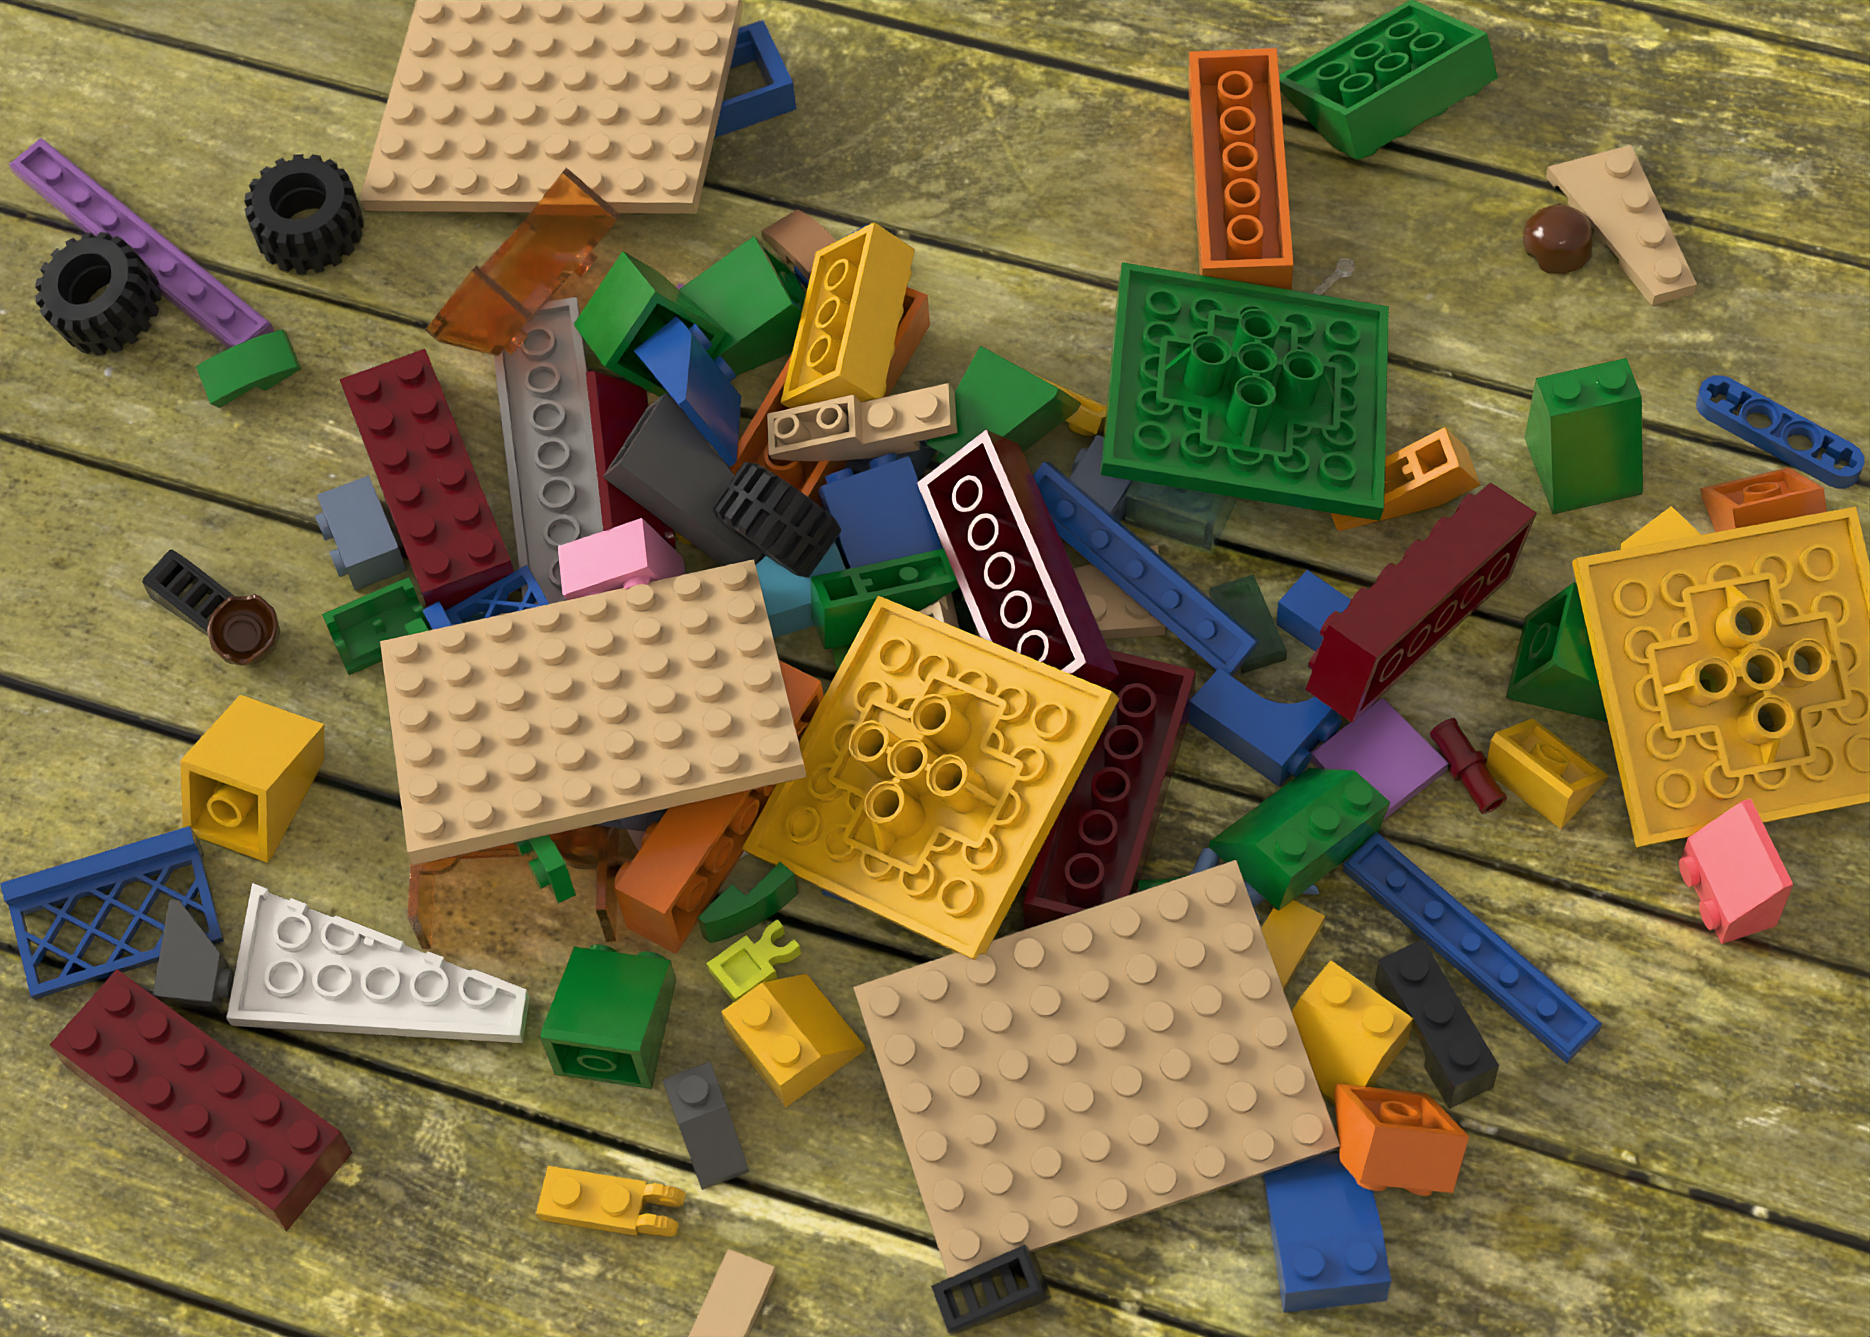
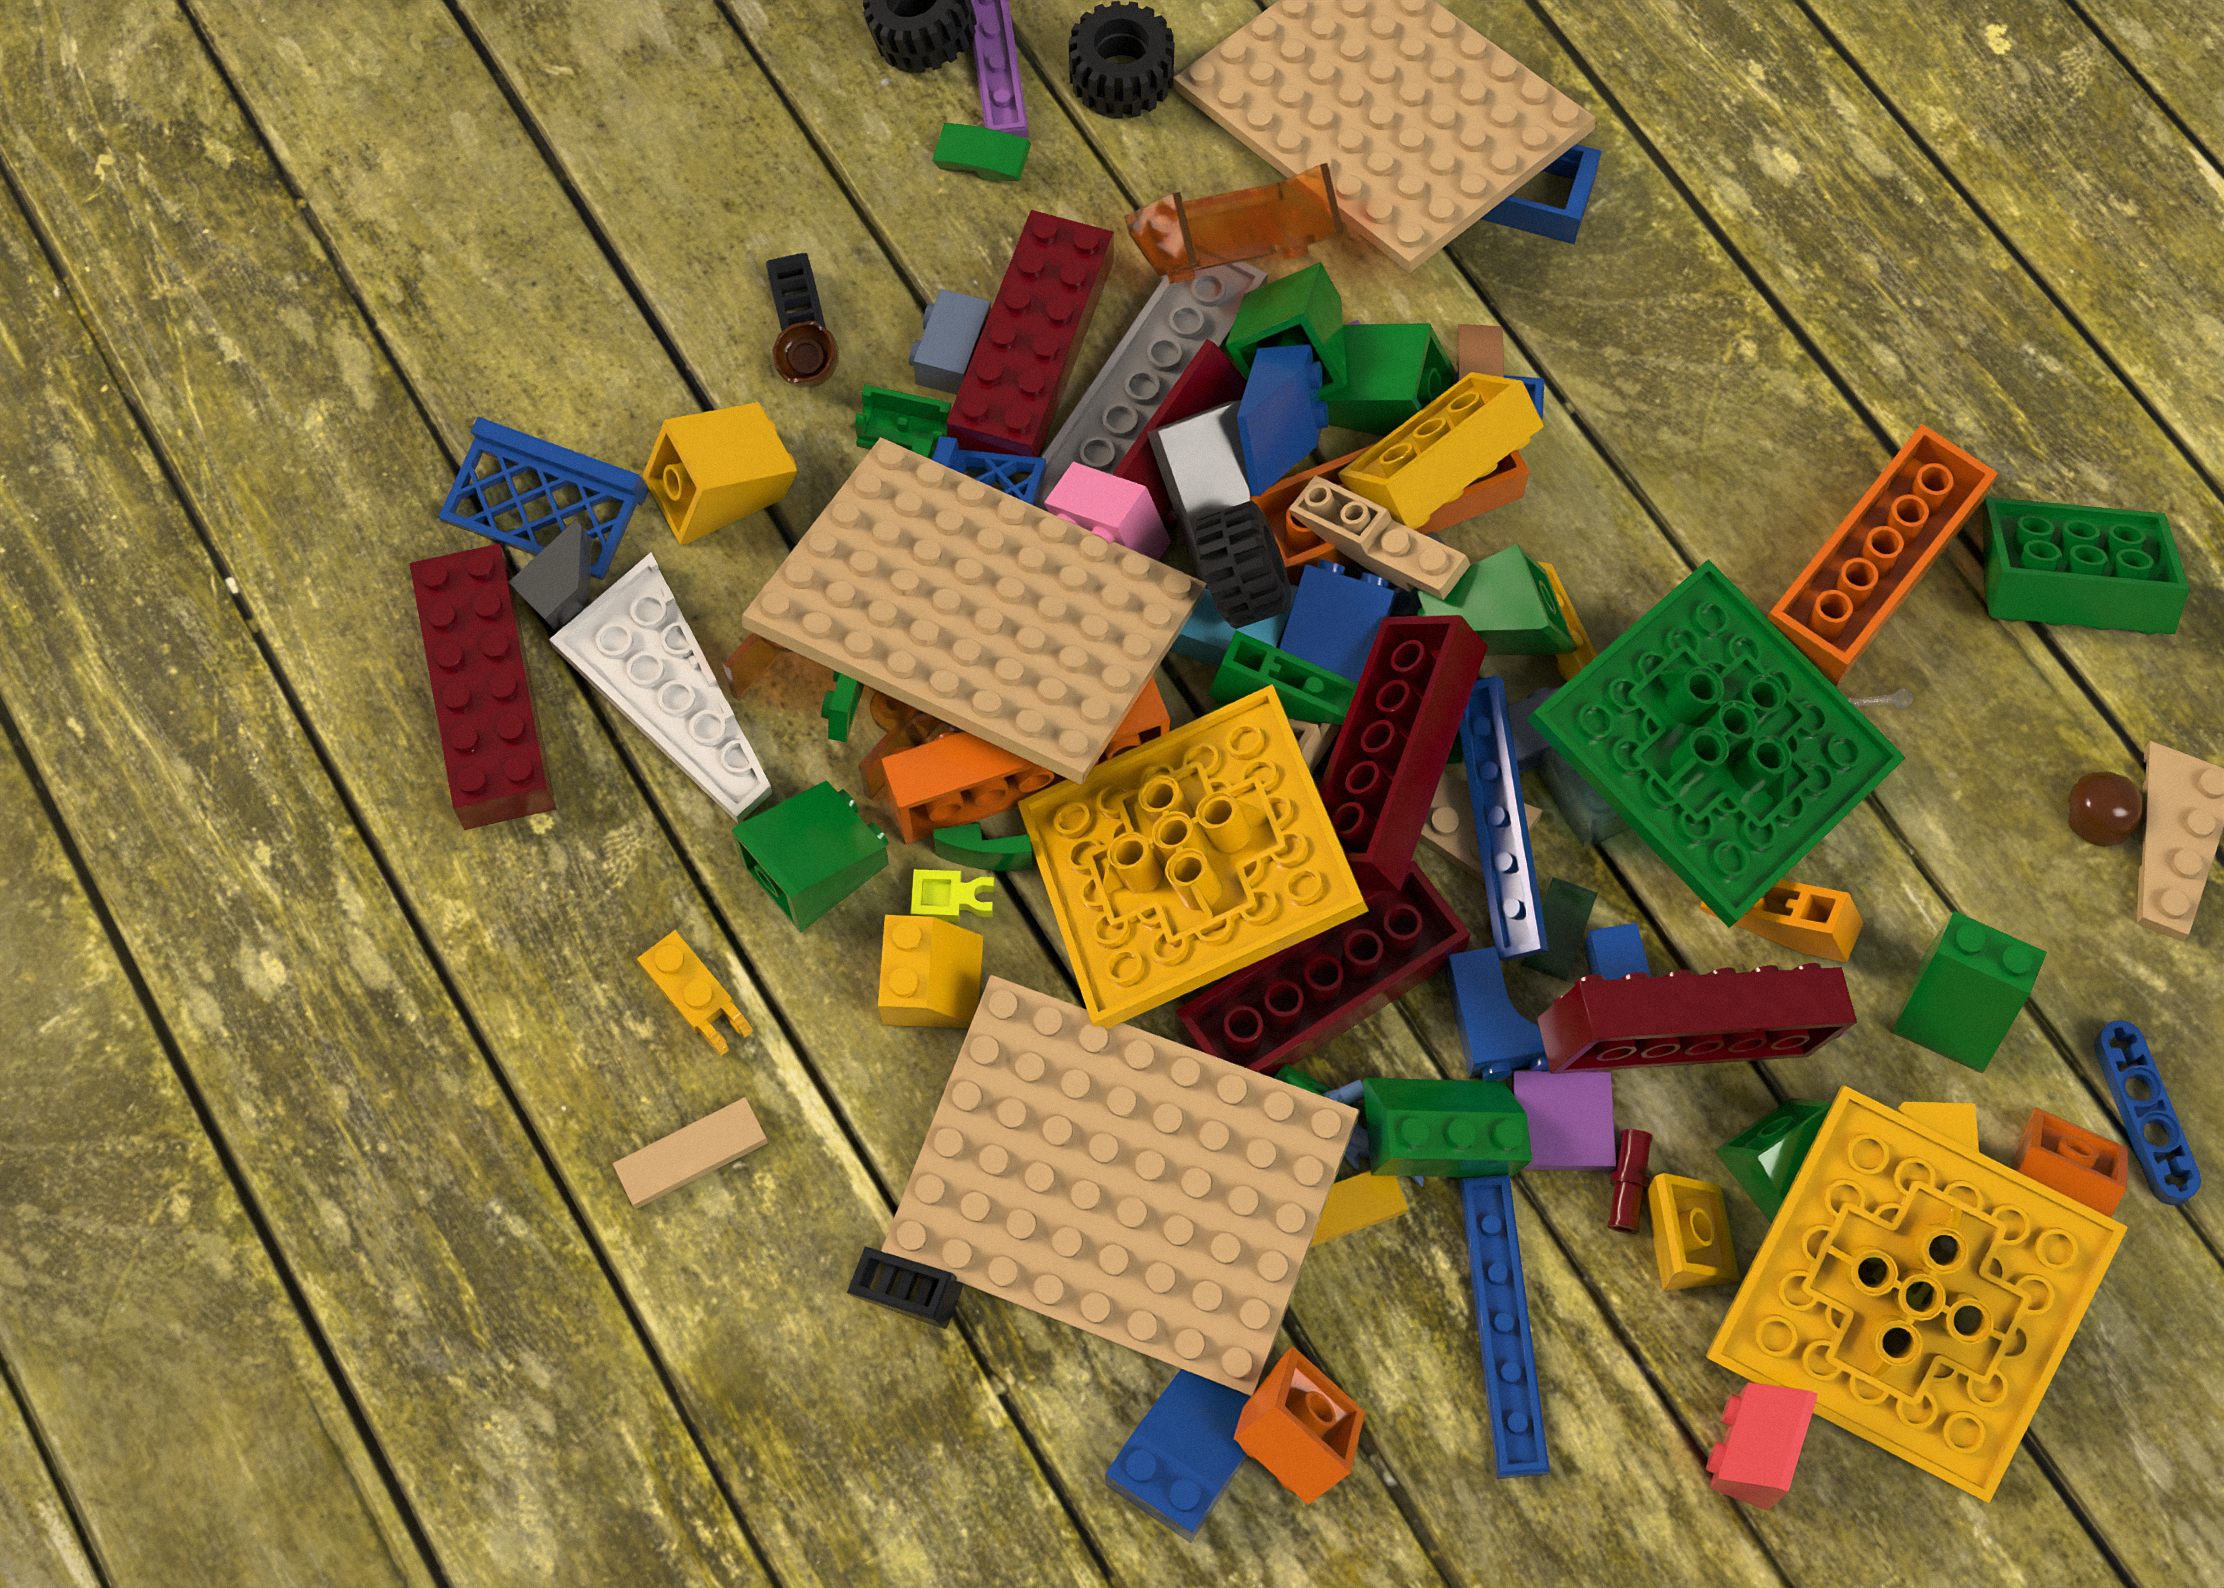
camera: 35 degrees right, 5 degrees up
dark grey slope [662,1062,749,1190] -> none
yellow slope [1292,960,1413,1105] -> none
black arch [1375,939,1499,1109] -> none

